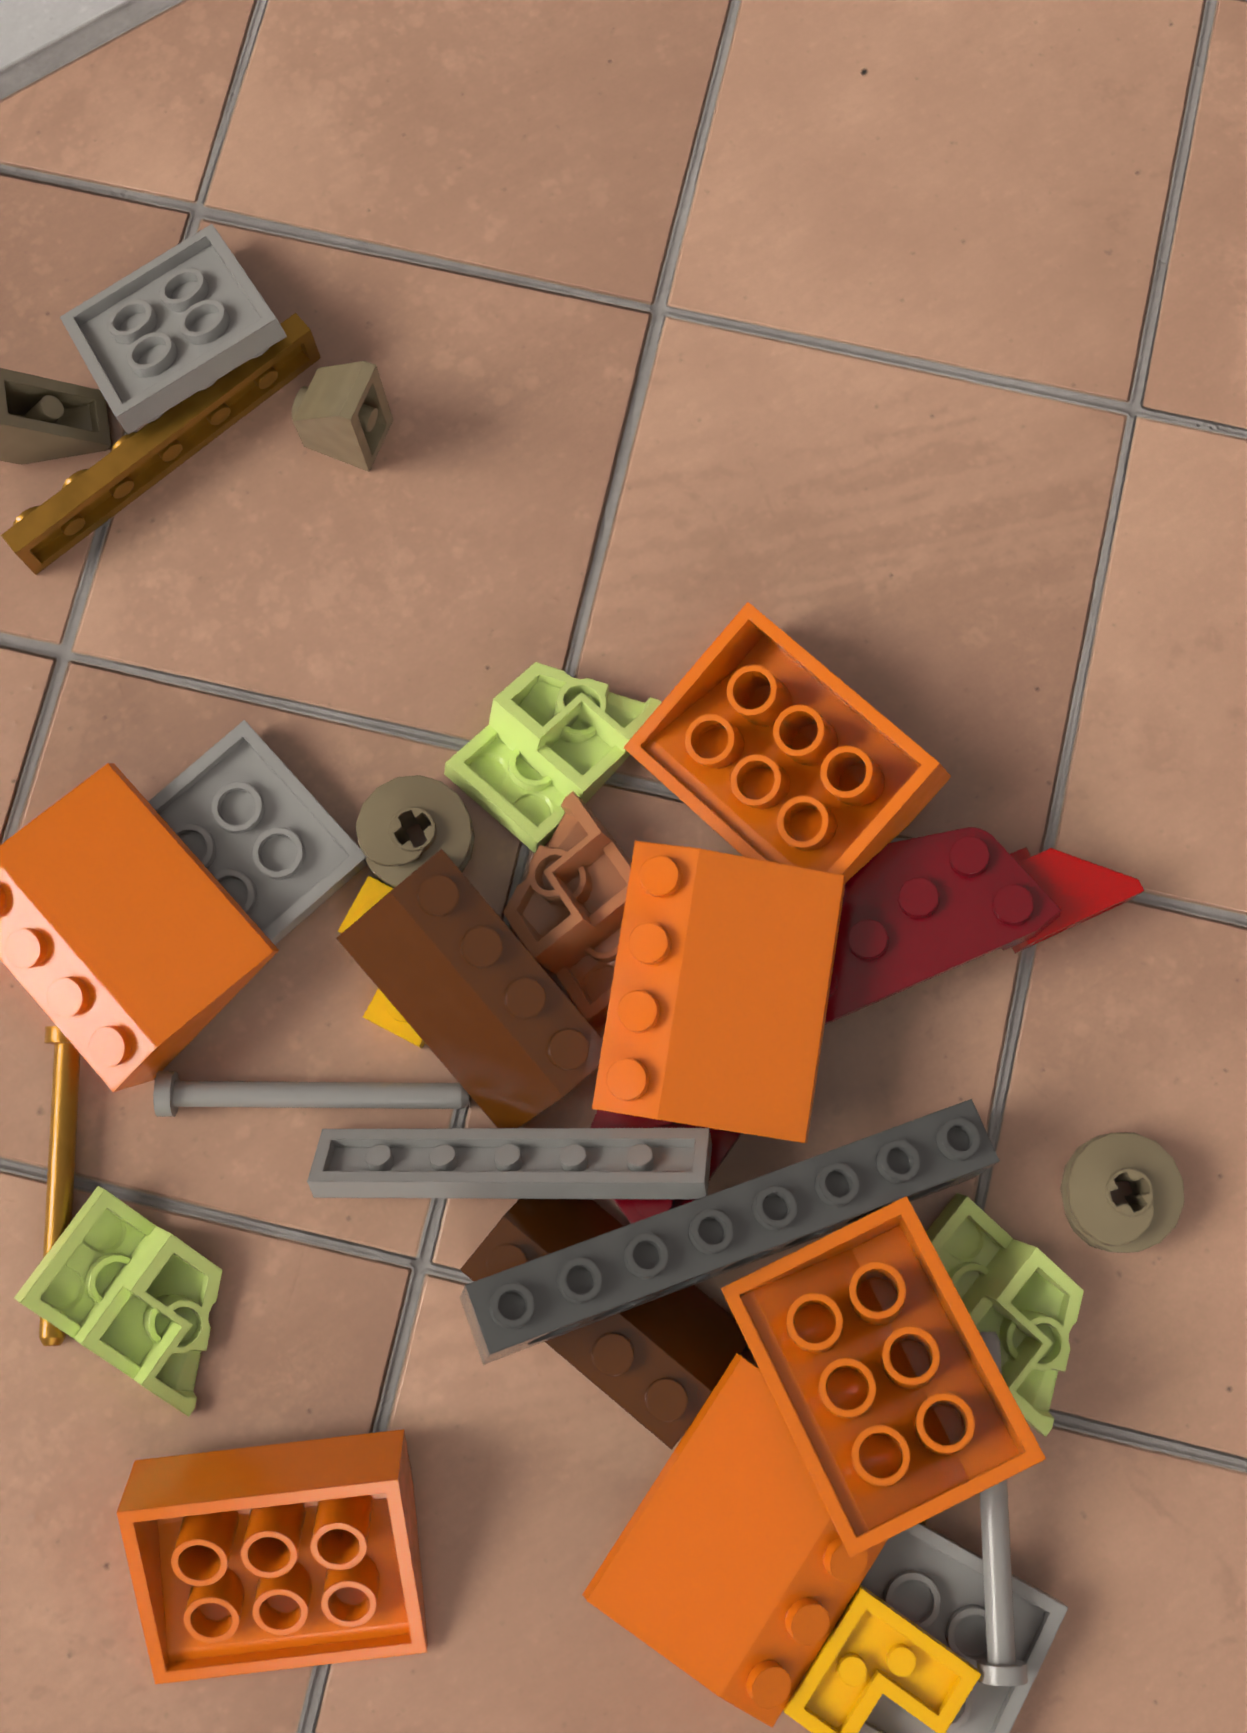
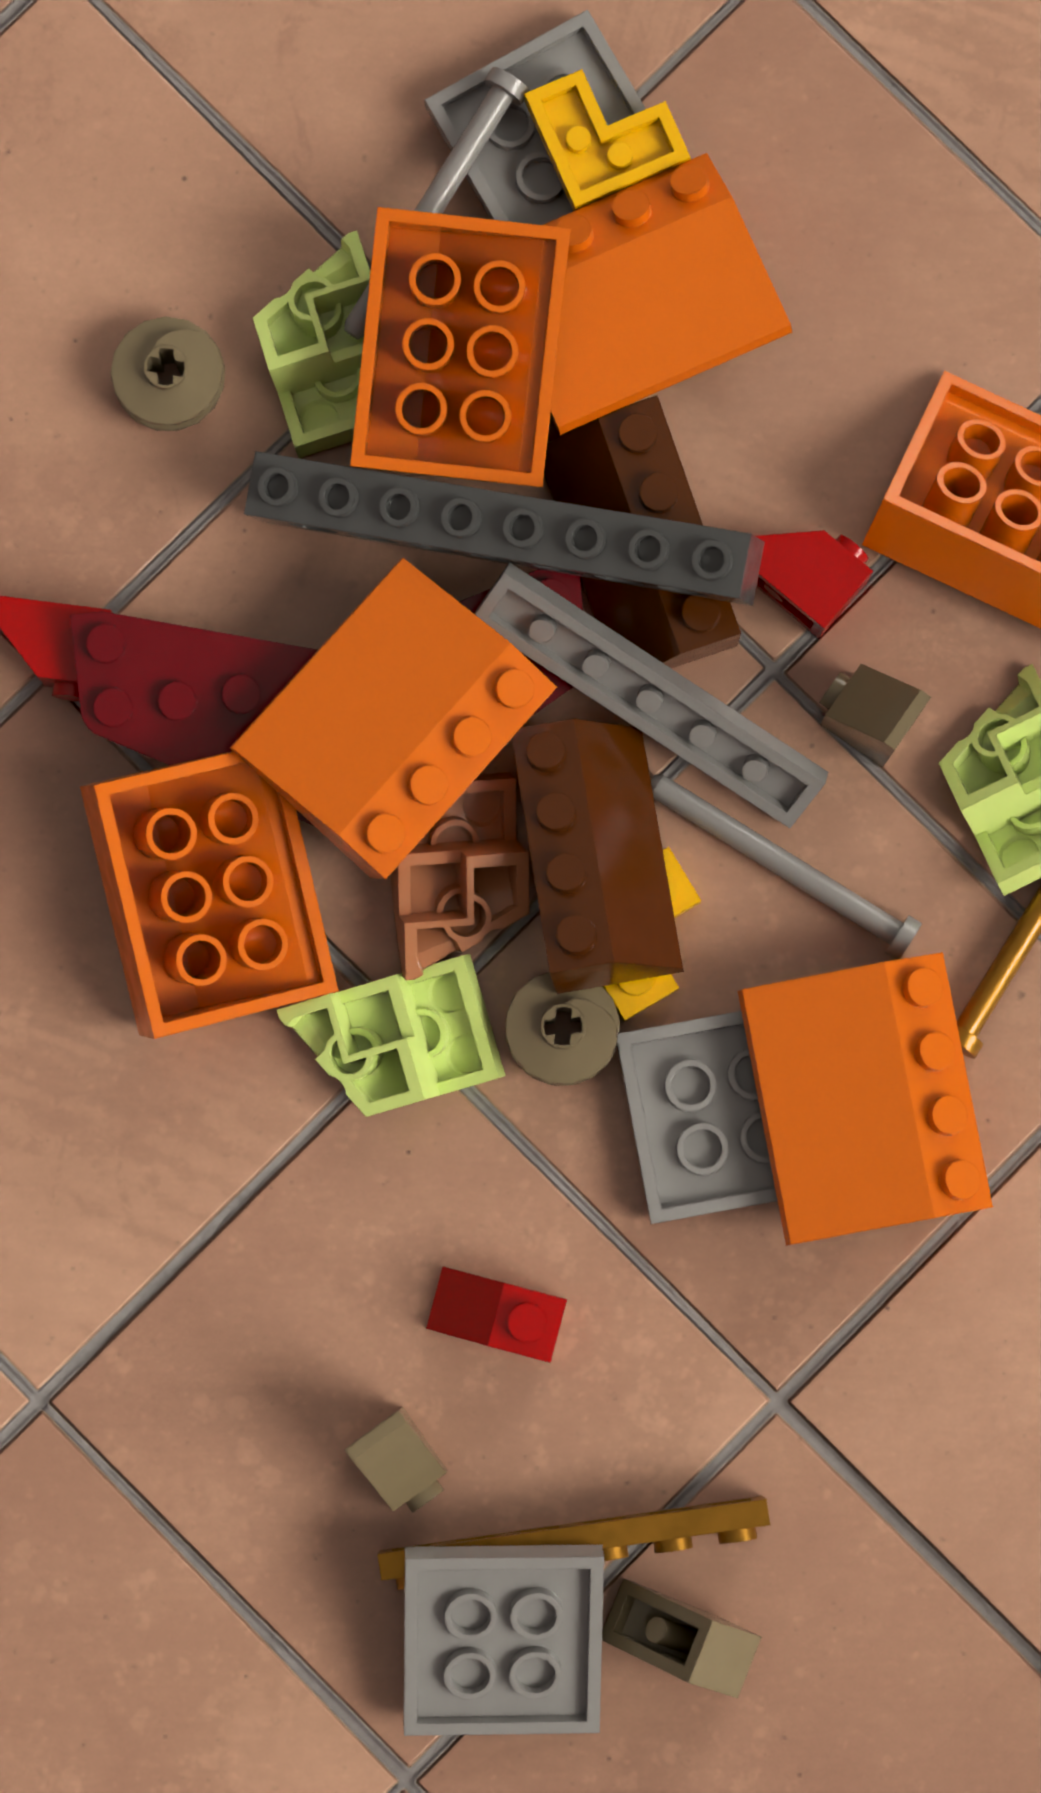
camera: 150 degrees left, 5 degrees up
none -> red slope [426,1267,567,1363]
none -> red slope [756,530,873,639]
none -> dark tan slope [819,664,931,768]

